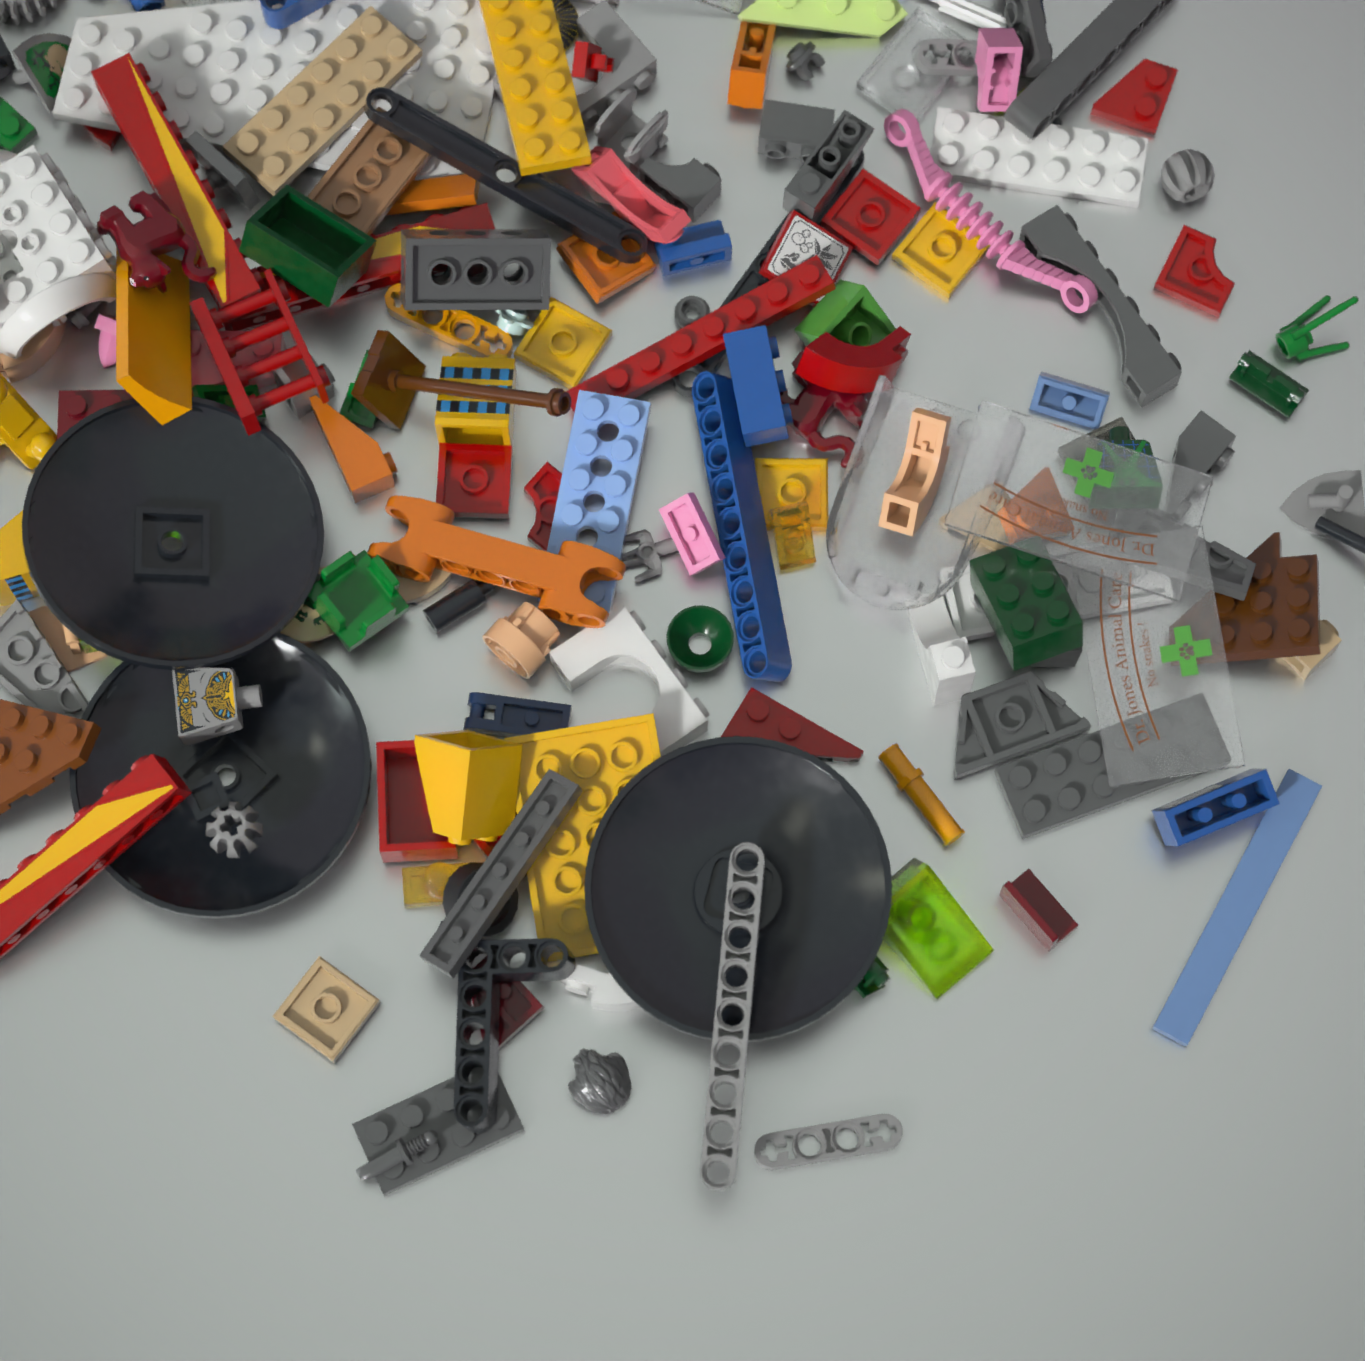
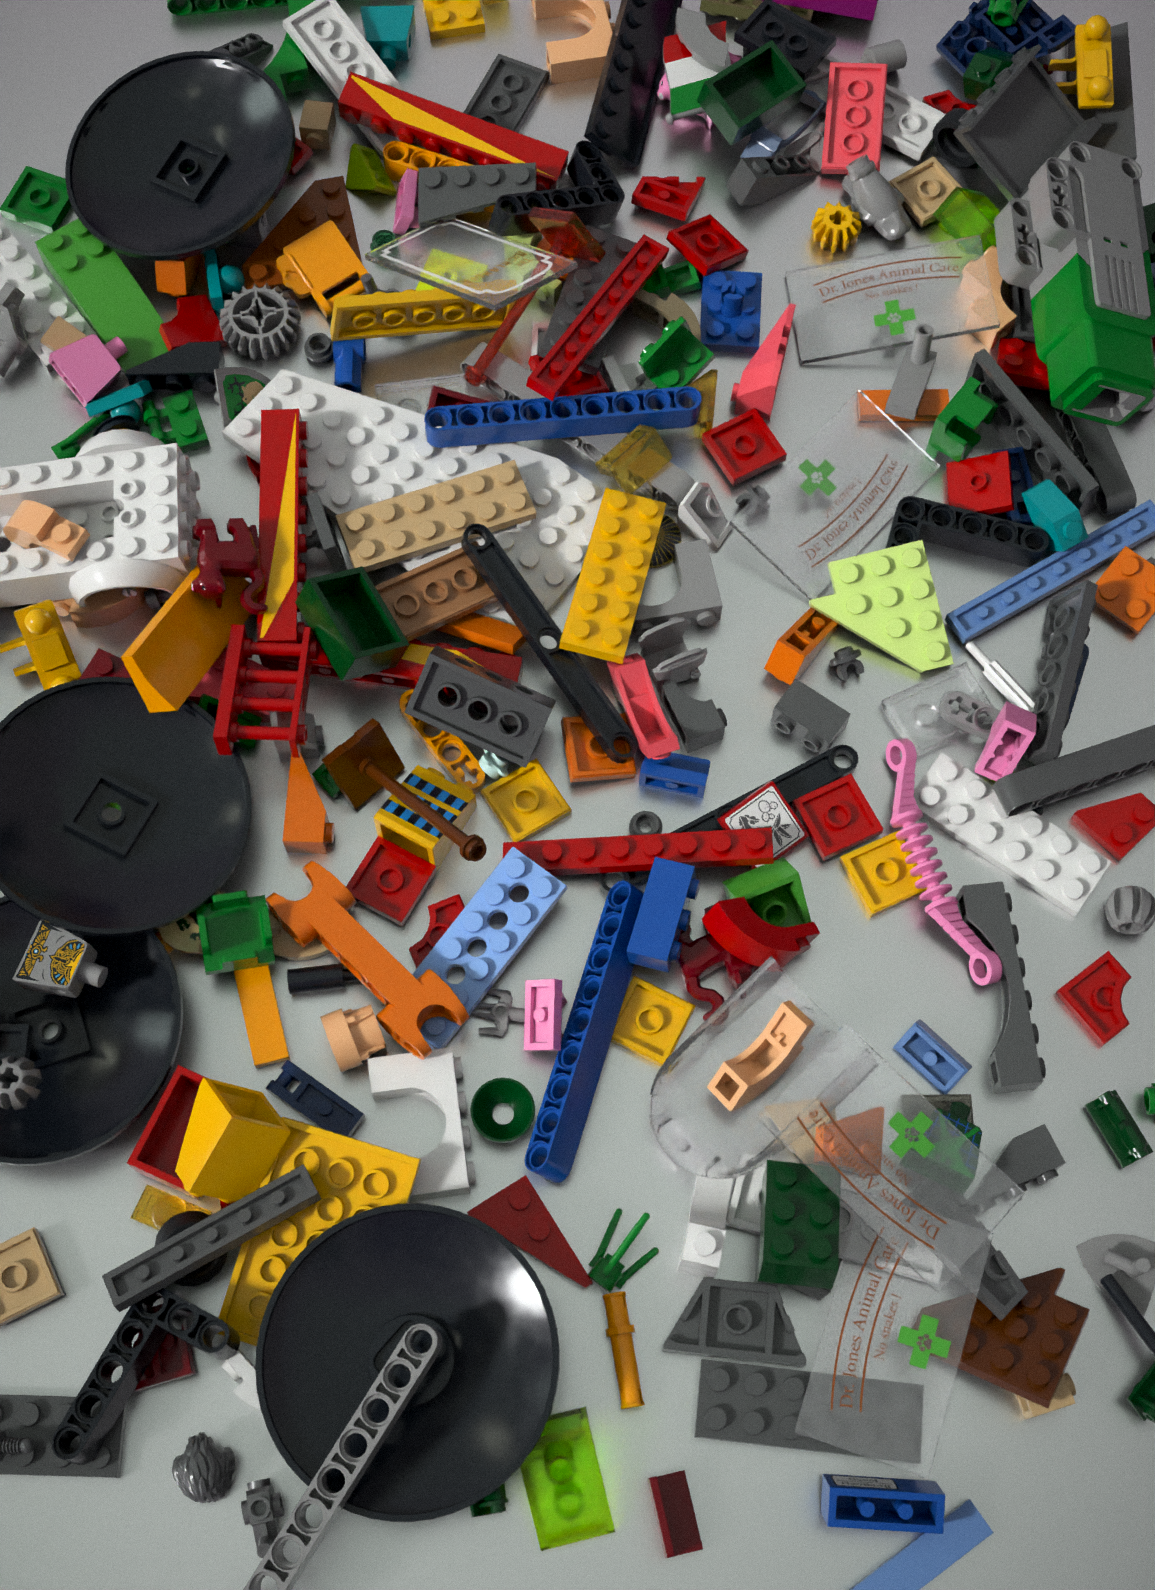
camera: 25 degrees right, 5 degrees down
red tile [571,41,614,83] -> none
clear yellow slope [767,501,816,570] -> none
dark grey slope [783,110,874,223] -> none
none -> light orange tile [234,965,290,1069]
none -> flat silver piece [241,1478,284,1559]
none -> green plant [587,1208,659,1293]

